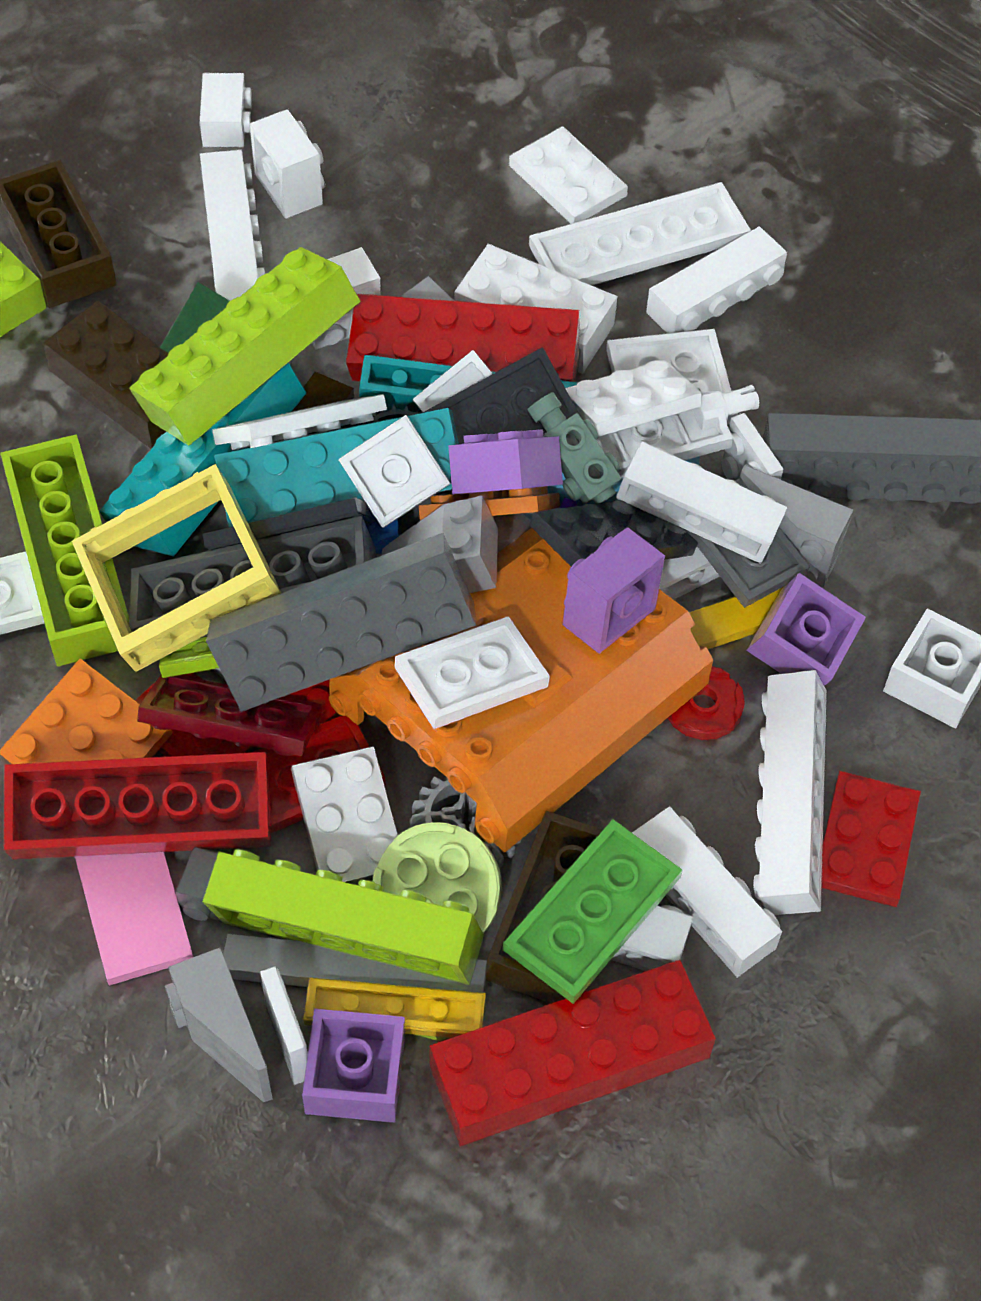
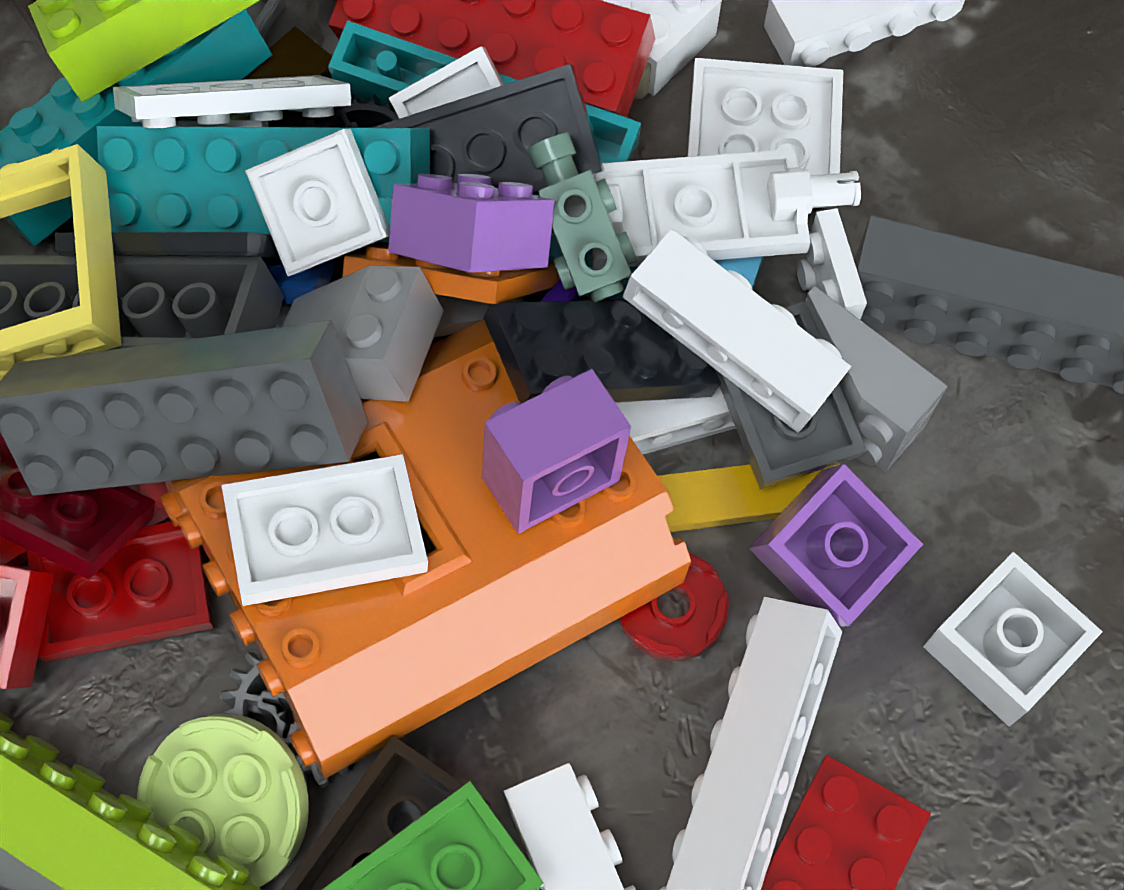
camera: 15 degrees right, 10 degrees up
white plate [291,747,398,884] -> none
white plate [565,360,701,437] -> none

